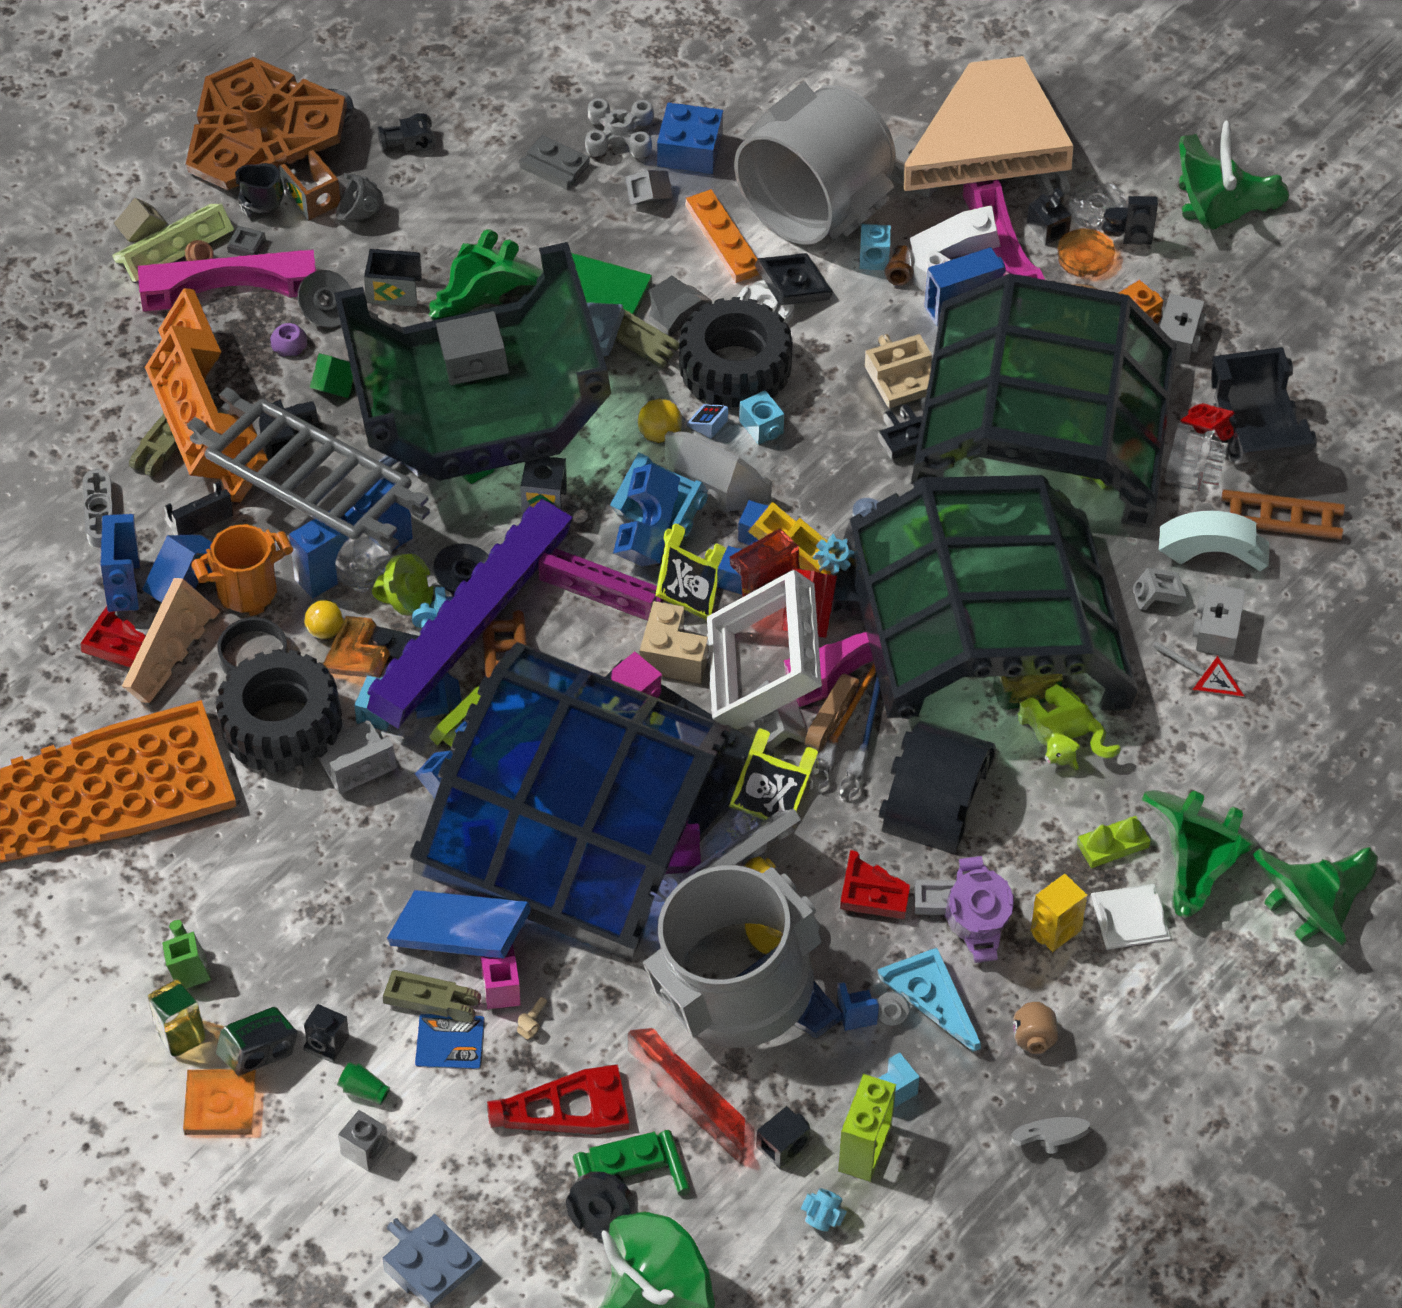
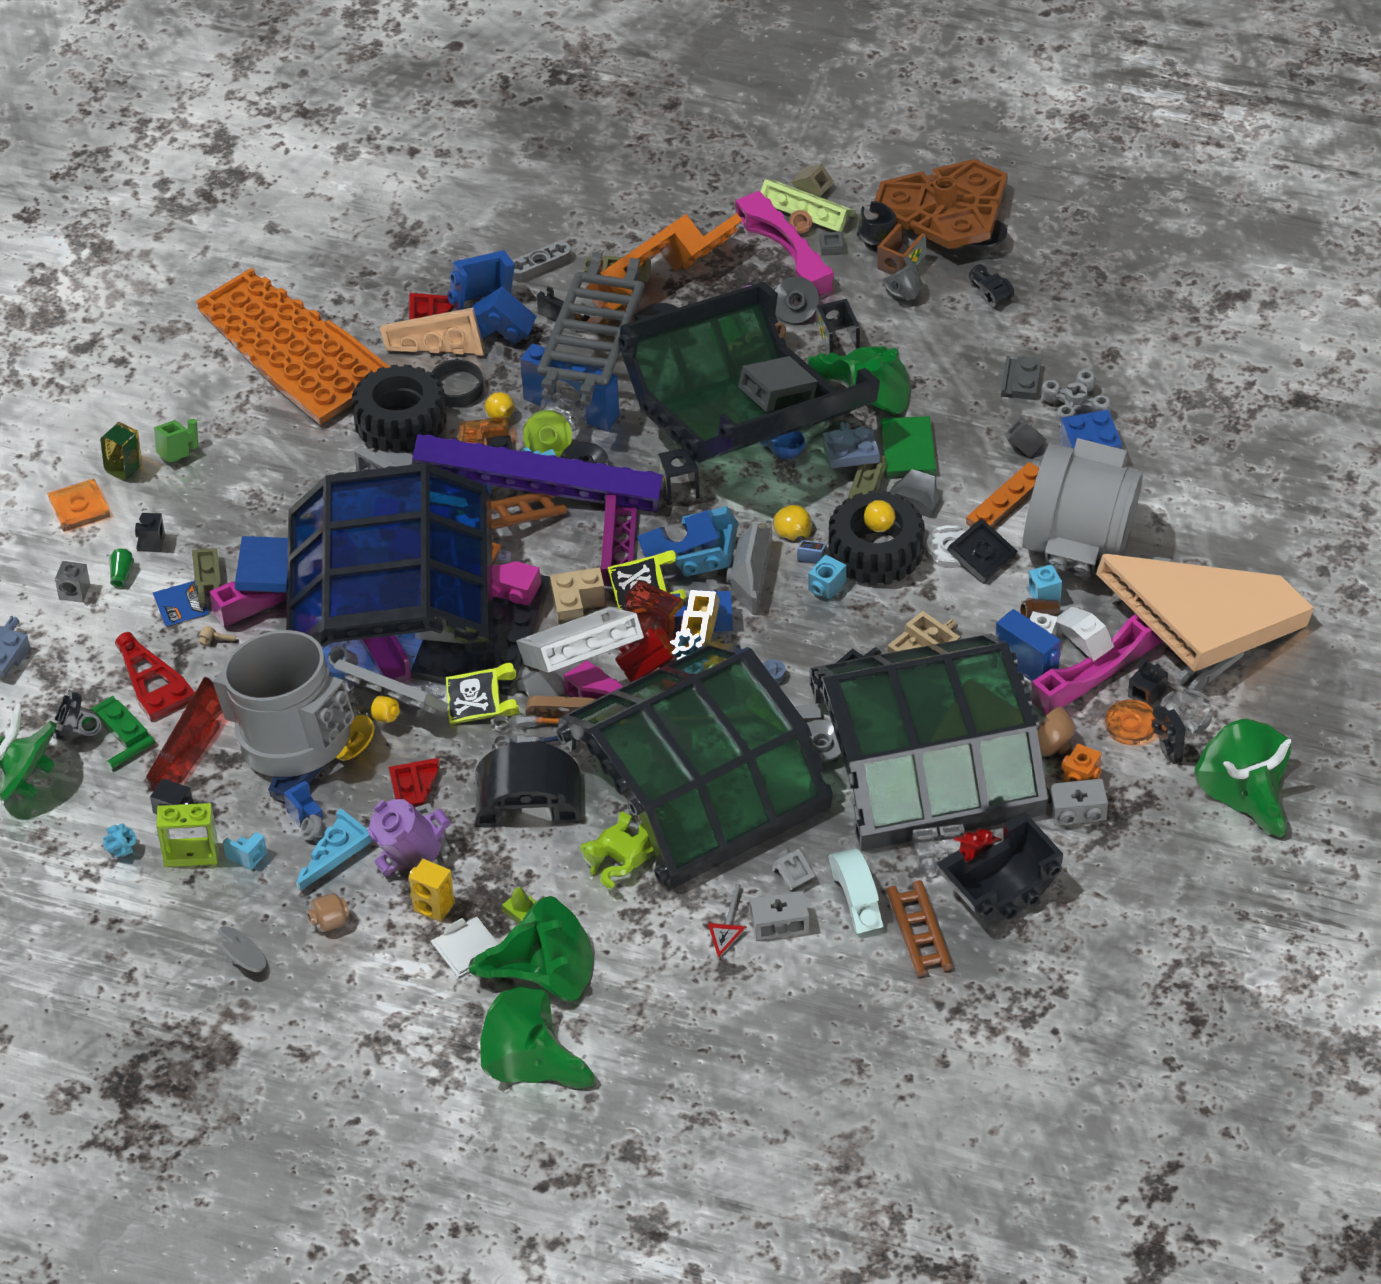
camera: 70 degrees right, 5 degrees down
orange container [191,524,293,616] -> none
black piece [216,1007,298,1076] -> none
none -> yellow piece [864,500,895,532]

